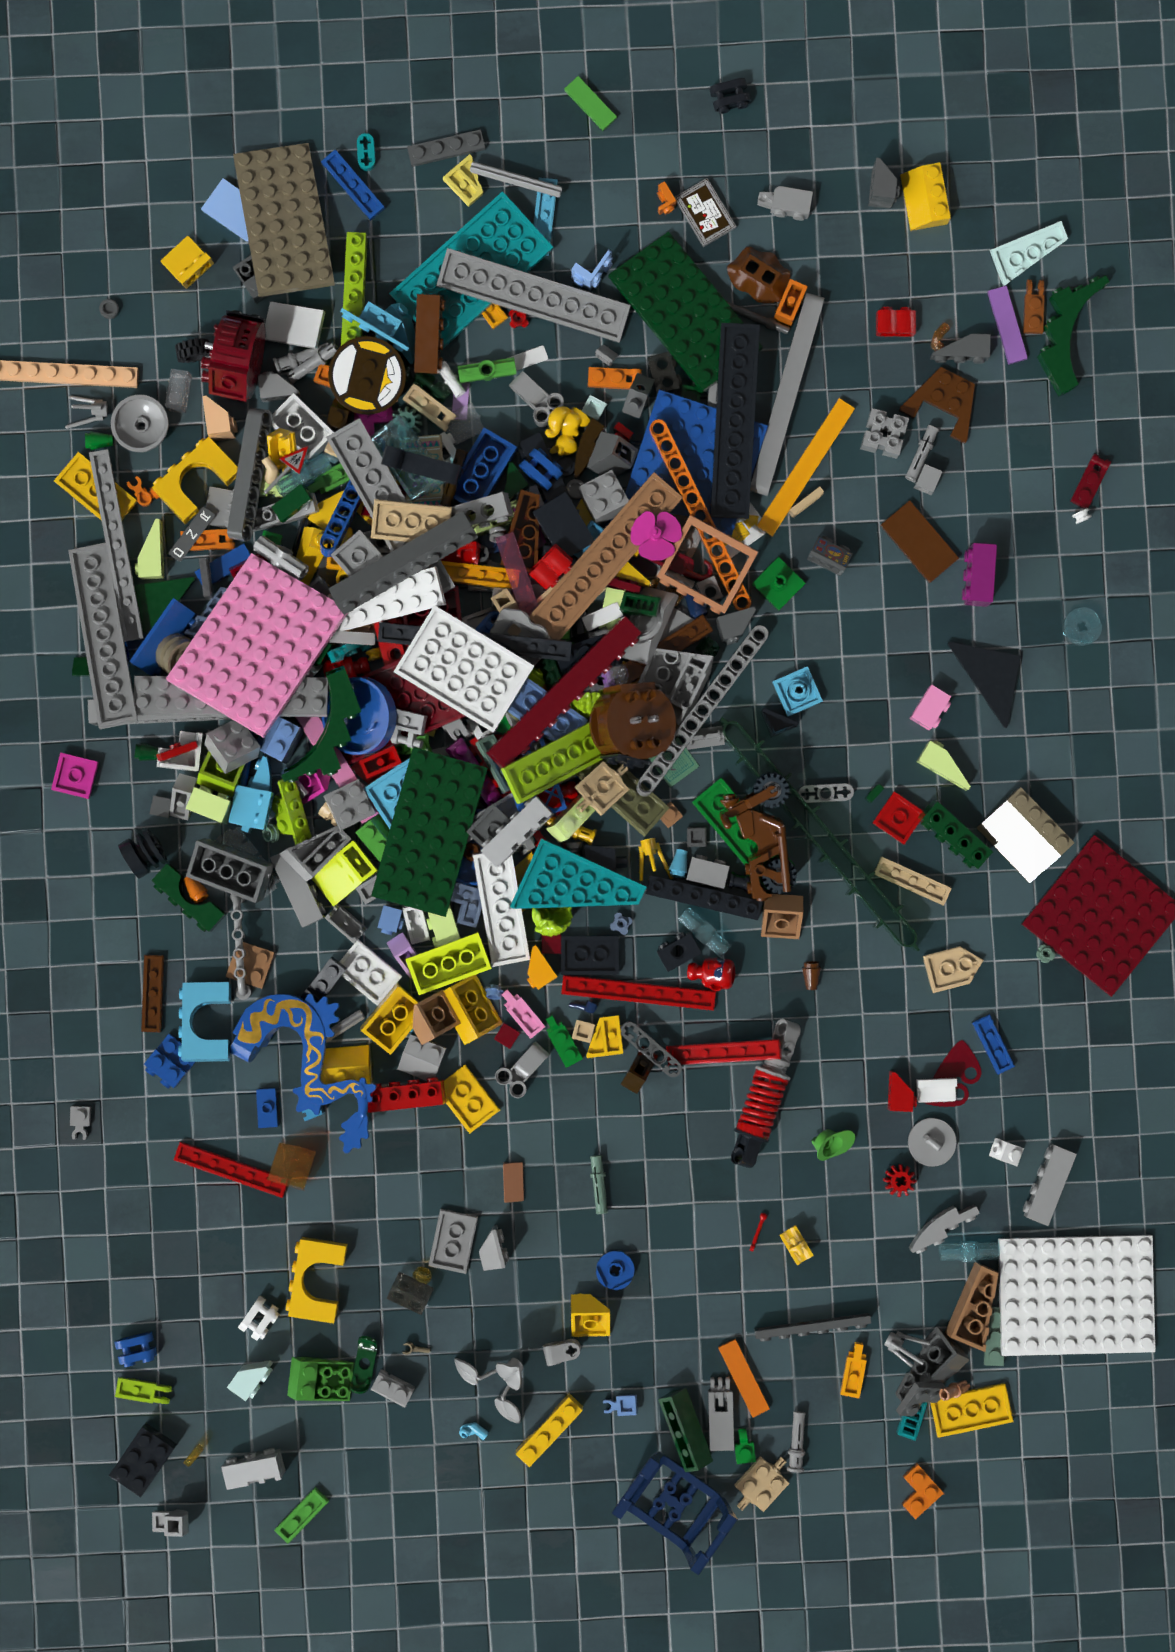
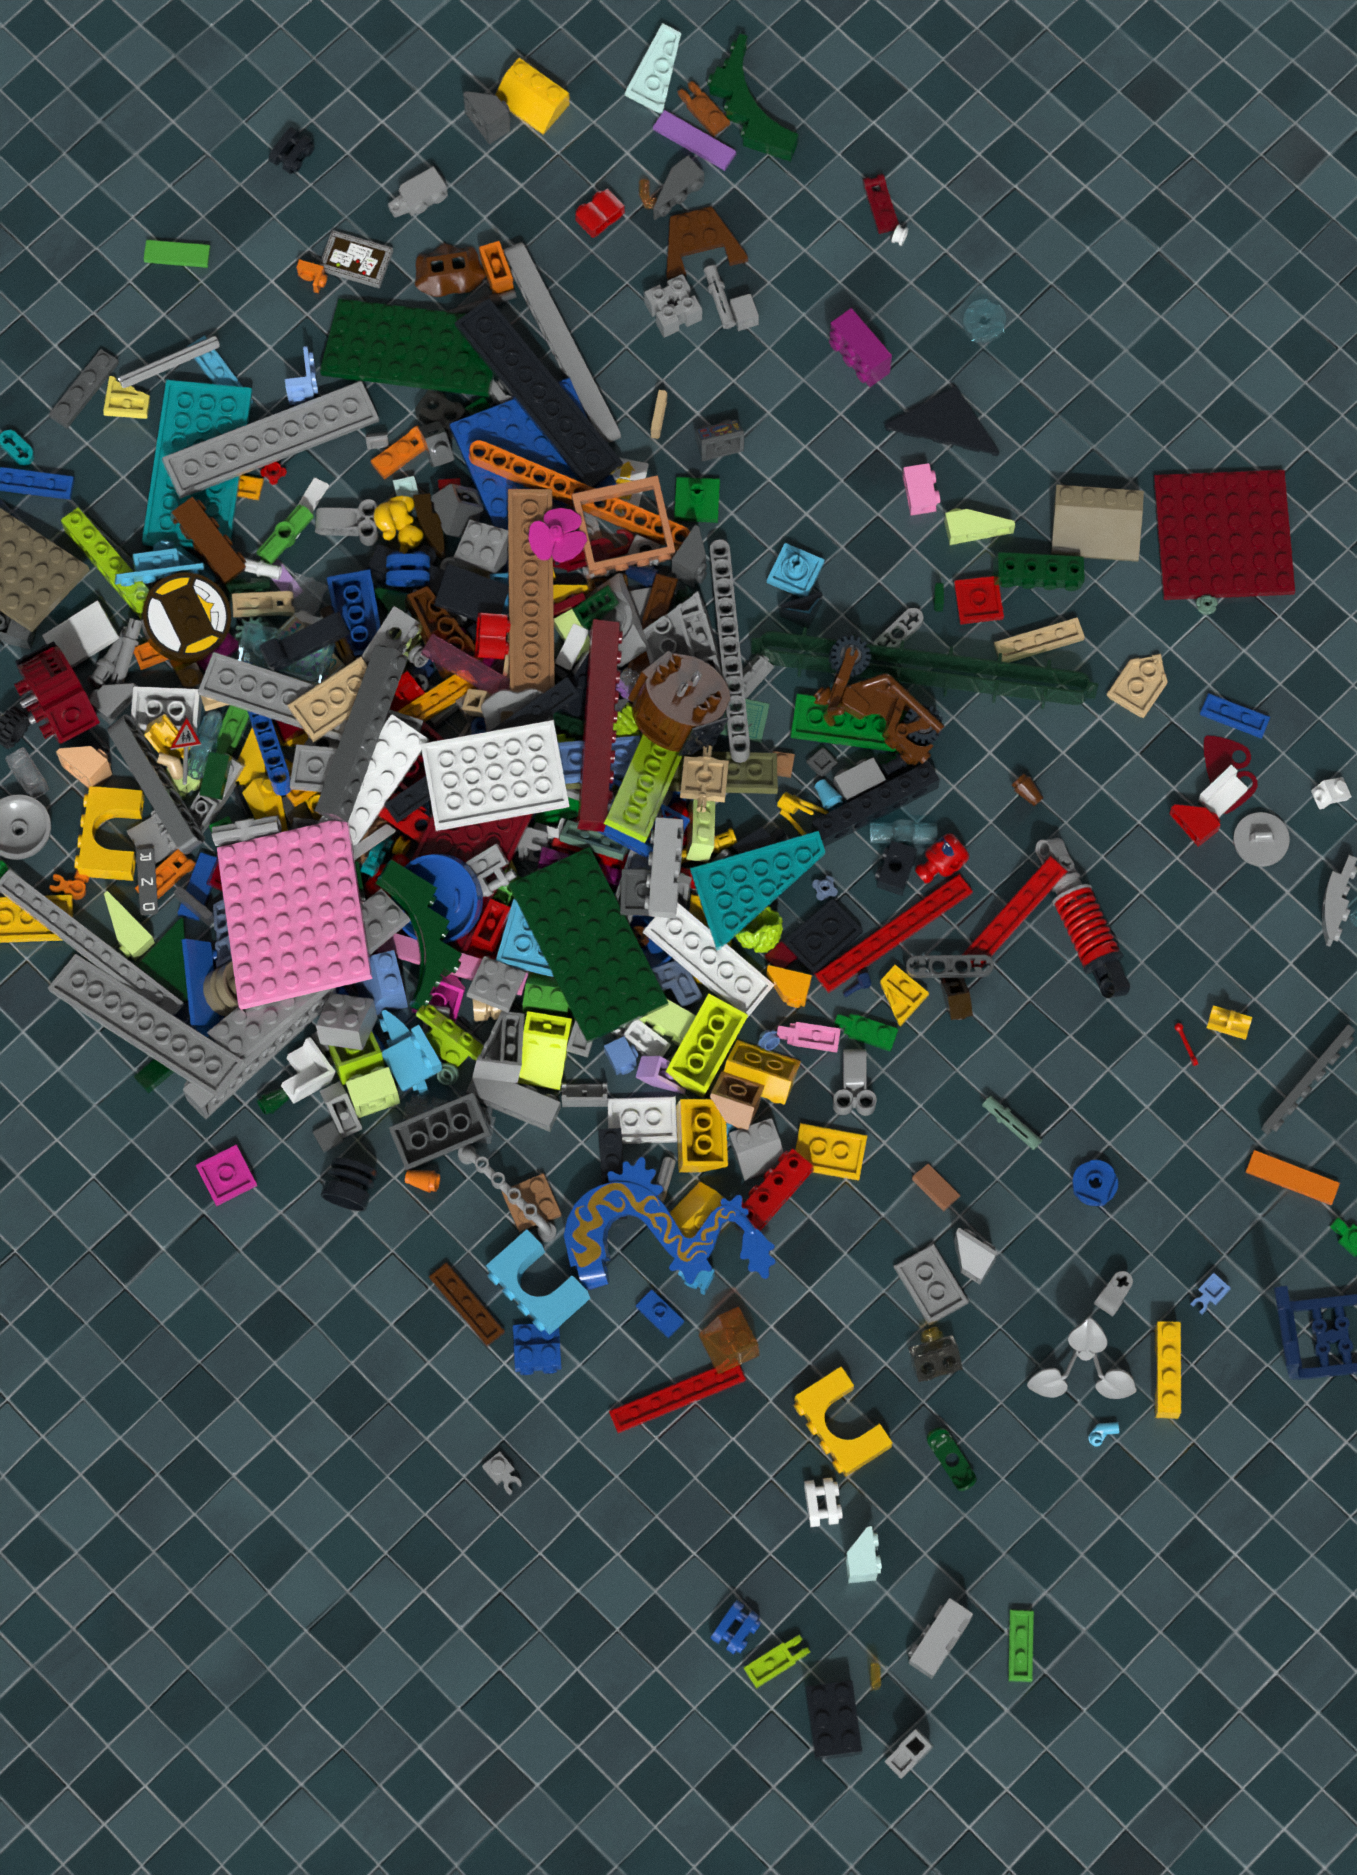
camera: 40 degrees left, 15 degrees down
dark green arch [151,863,227,932] -> none
red plate [156,741,198,761] -> none
bright green slope [287,1357,354,1401] -> none
light grey brick [371,1369,415,1408] -> none
dark tan hand [402,1342,430,1355] -> none
dark red tile [494,1023,520,1049] -> none
yellow slope [571,1293,610,1337] -> none
tan plate [572,1019,595,1043] -> none
dark green brick [658,1388,713,1472] -> none
light grey hinge [708,1377,734,1451] -> none
light orange tile [756,398,855,537] -> none
medium nougat slope [761,894,803,939] -> none
bright green piece [811,1129,855,1161] -> none
reddish brown tile [880,501,959,584] -> none
red gear [883,1164,917,1197] -> none

